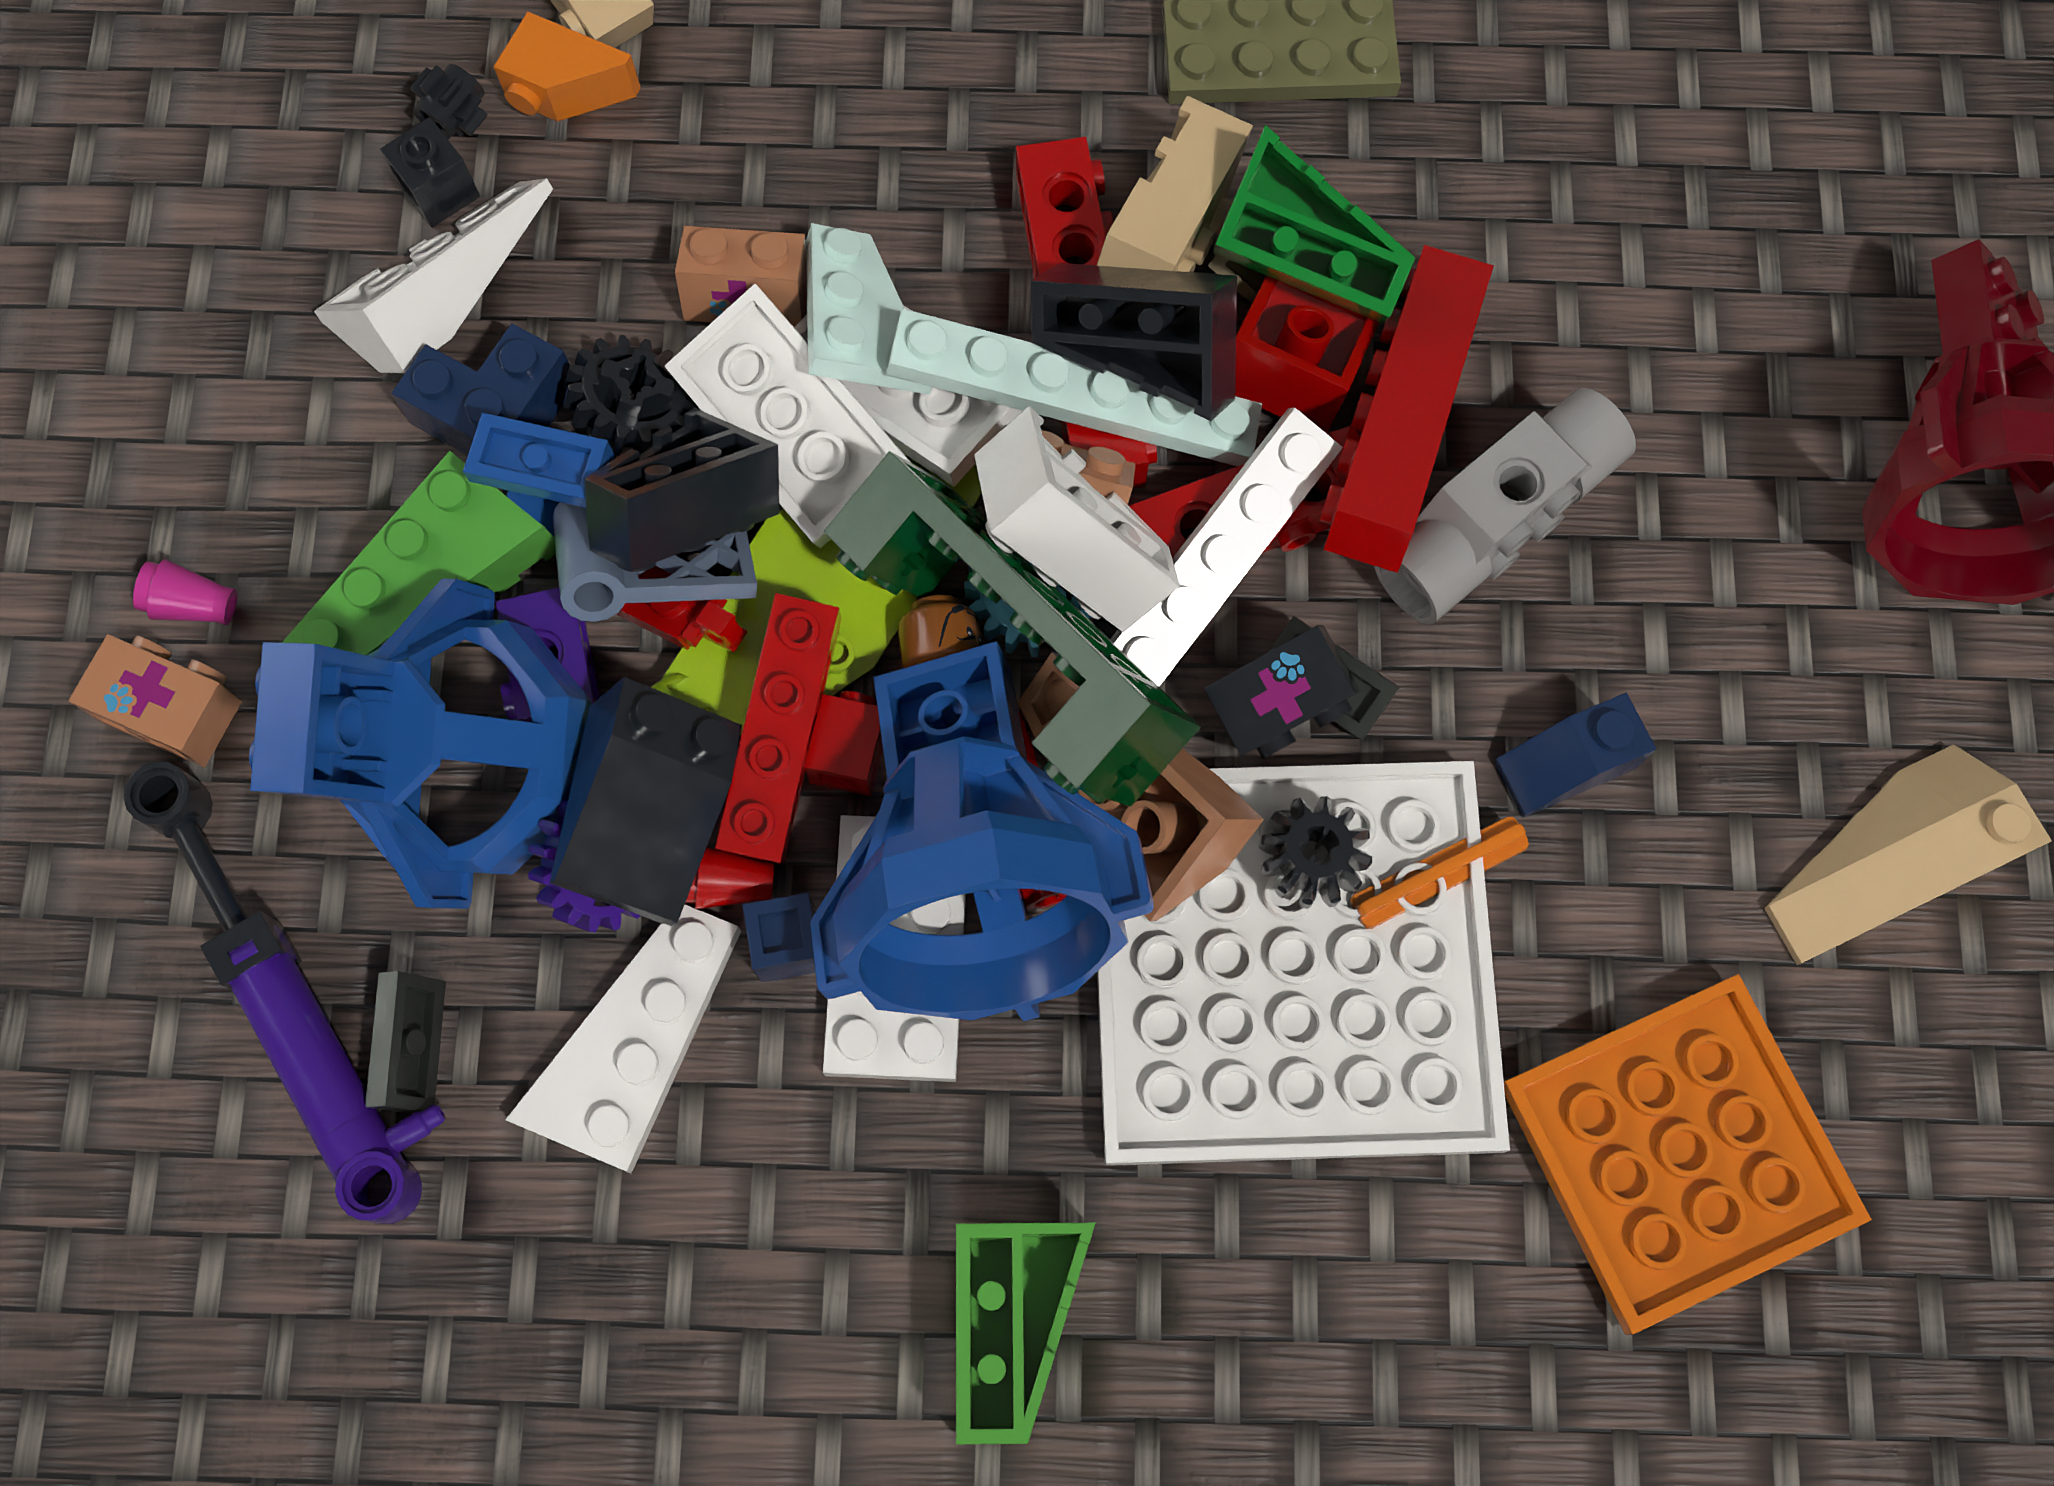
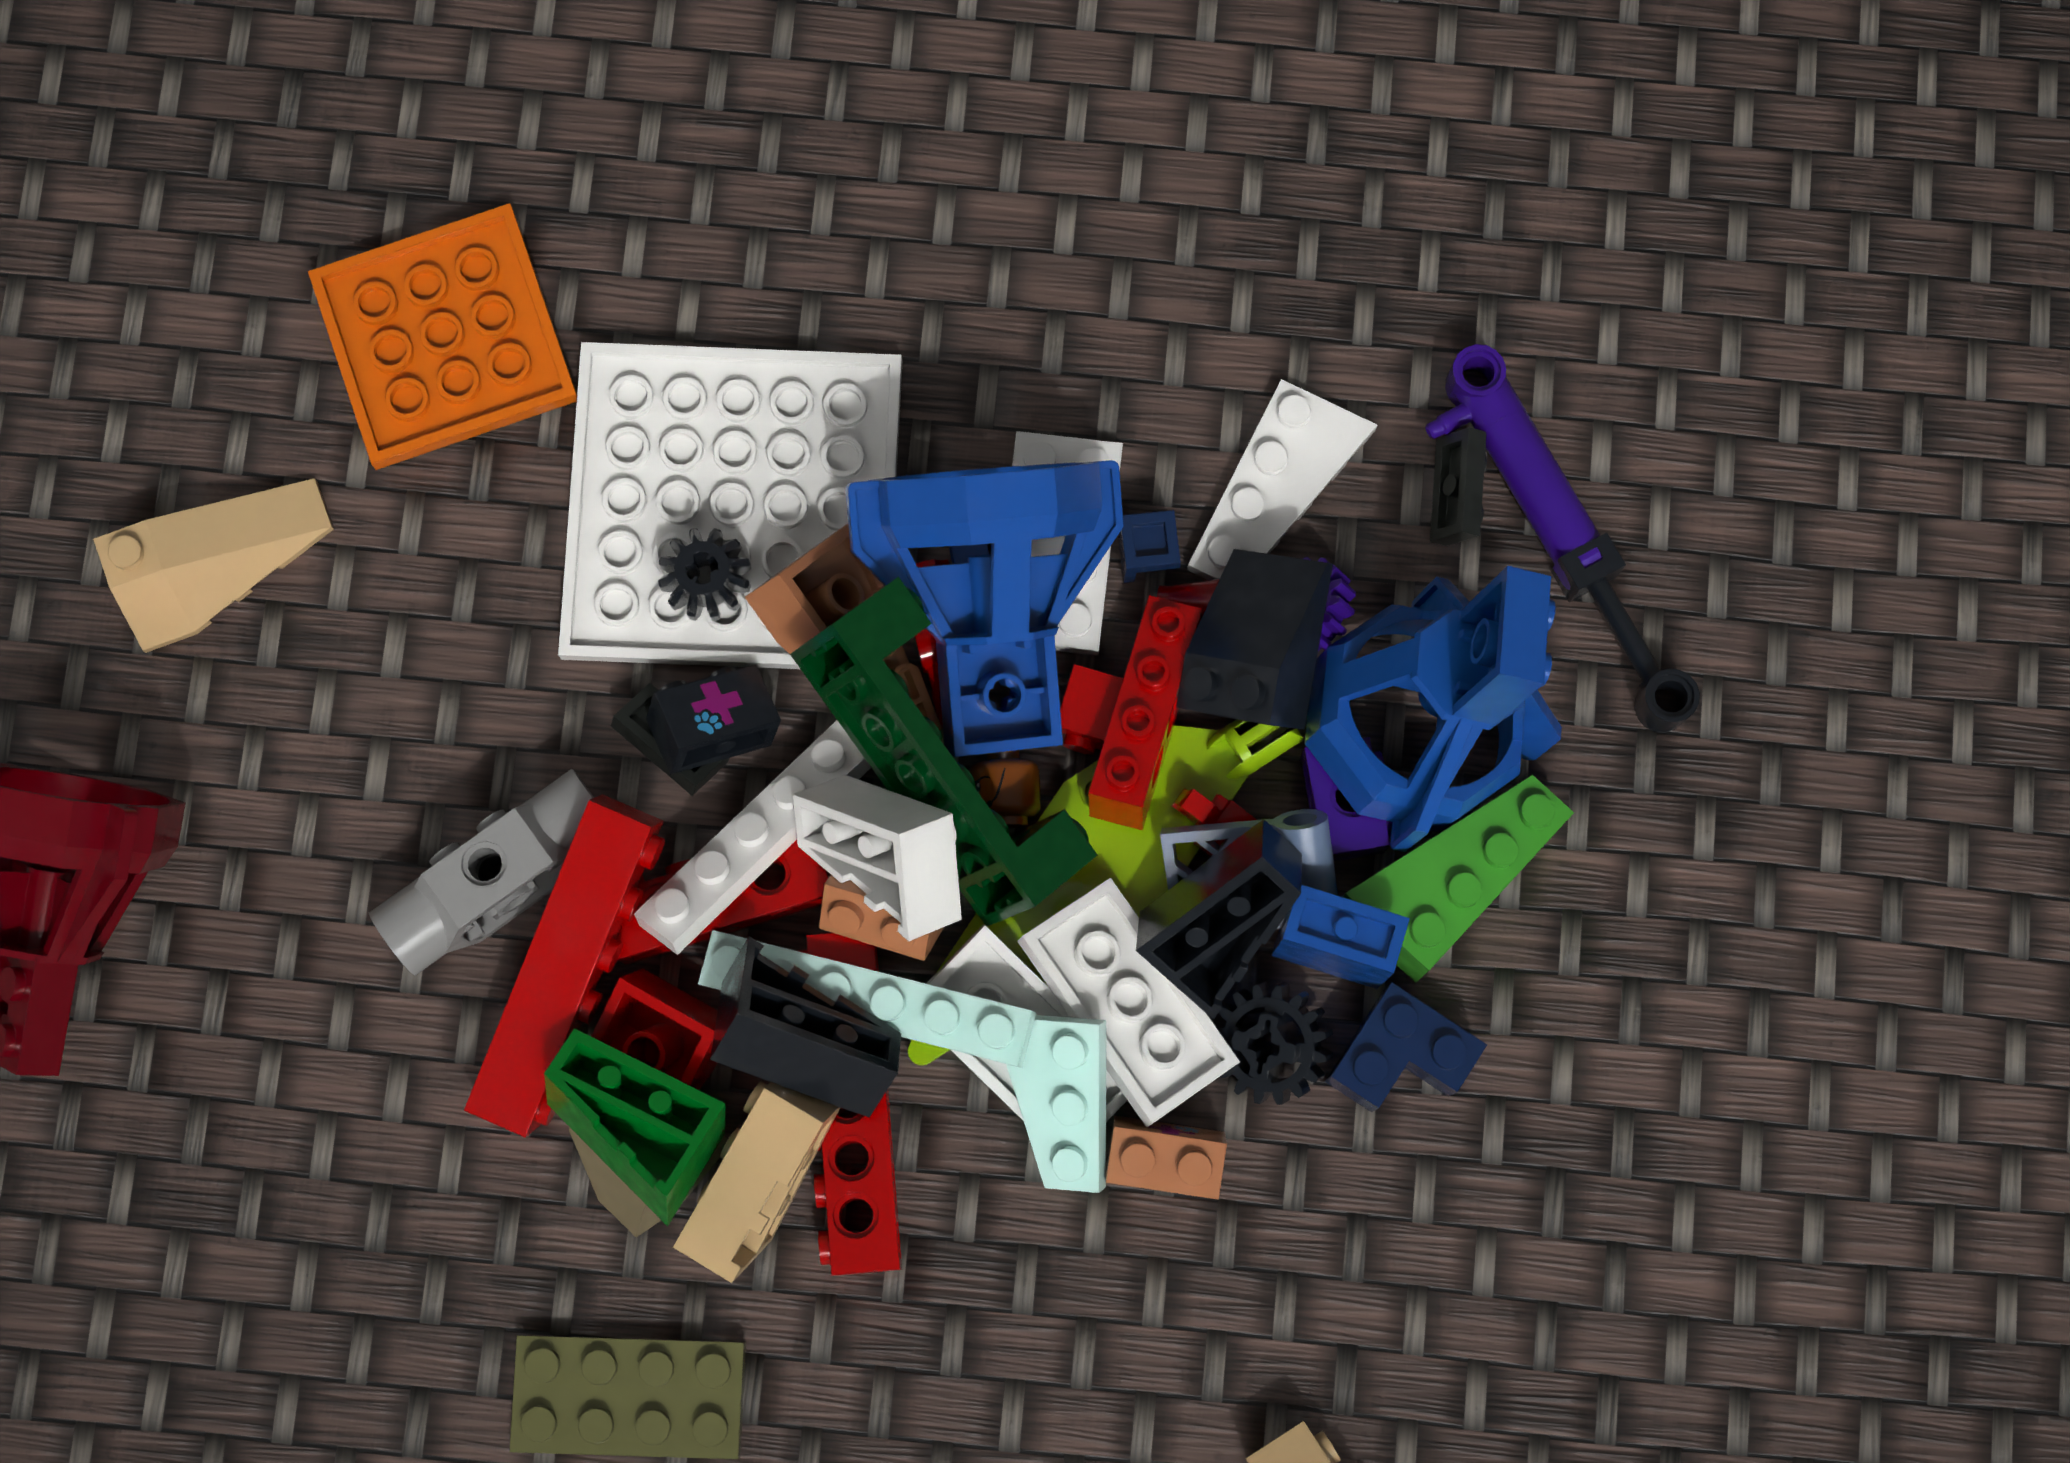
camera: 175 degrees left, 5 degrees up
nougat brick [68,634,242,768] -> none
dark pink cone [133,559,238,625] -> none
white wedge [314,178,553,373] -> none
black brick [380,117,481,228] -> none
black gear [410,64,488,139] -> none
orange slope [494,11,641,122] -> none
bright green wedge [956,1223,1096,1445] -> none
orange axle [1350,817,1529,929] -> none
dark blue slope [1494,692,1657,818] -> none

